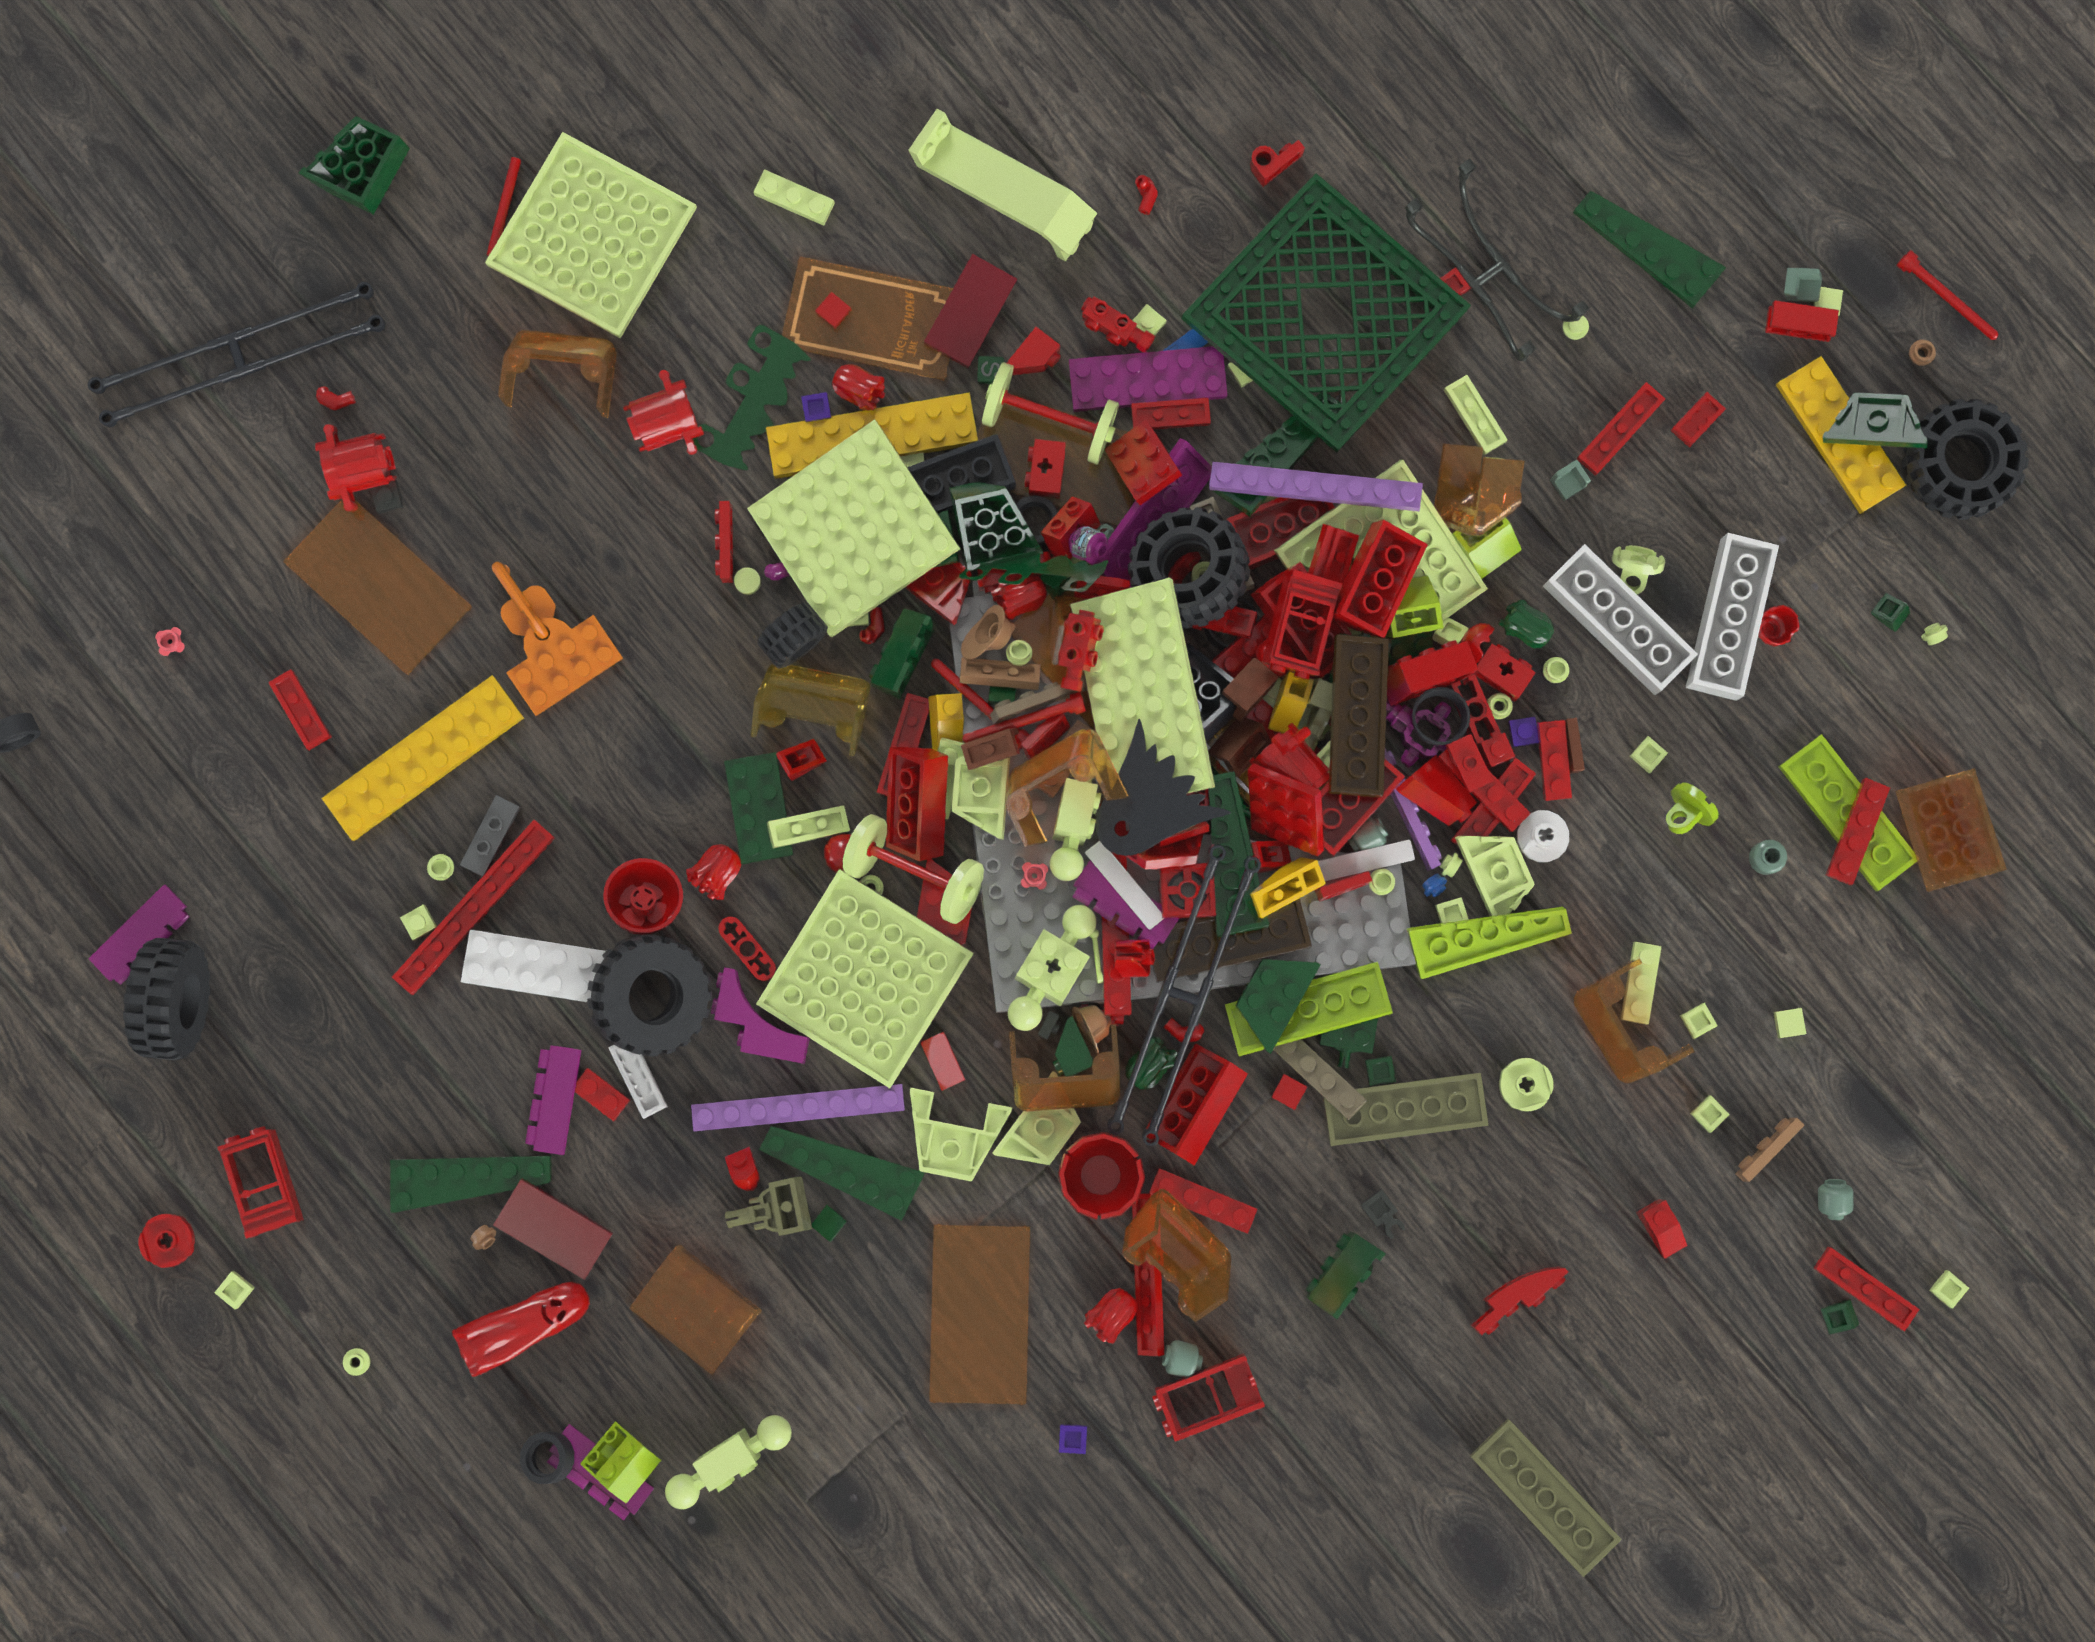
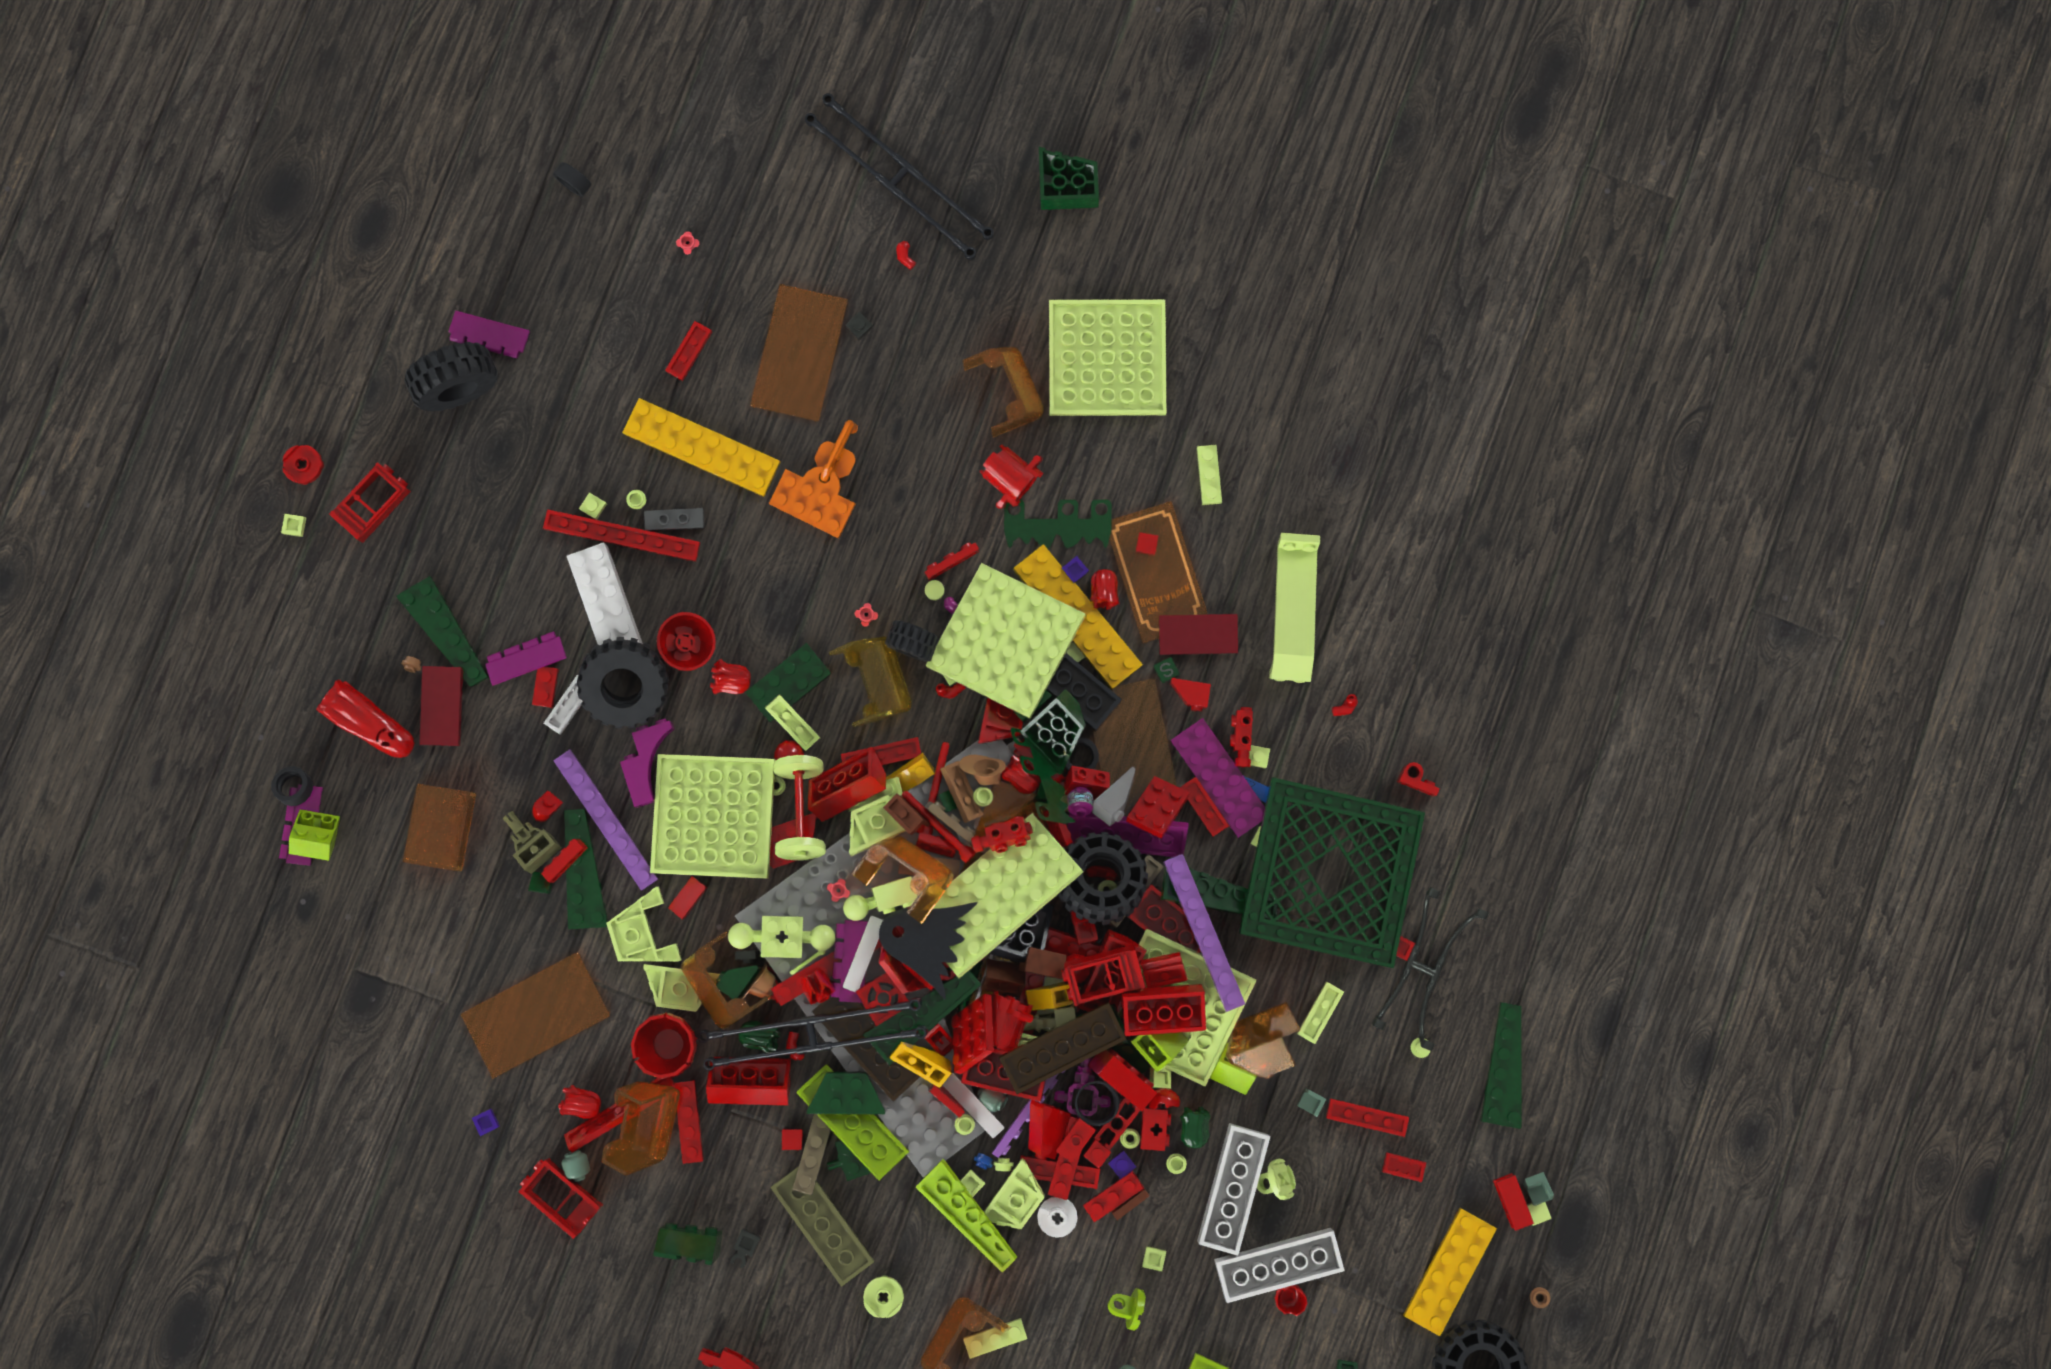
camera: 60 degrees right, 0 degrees up
red container [315,424,396,512] -> none
yellowish green plate [343,1348,370,1376] -> none
red bar [486,157,521,256] -> none
yellowish green brick [665,1415,792,1509] -> none
red beam [719,917,777,981] -> none
red slope [776,739,827,781] -> none
dark green wedge [869,608,934,700] -> none
yellowish green piece [982,362,1119,464] -> none
red brick [1024,439,1066,499] -> none
dark green tile [1365,1056,1396,1086] -> none
wing [1823,393,1927,448] -> none
red piece [1896,250,1998,340] -> none
none -> red piece [541,839,588,883]
none -> coral plate [855,603,878,627]
none -> light grey slope [1092,767,1136,826]

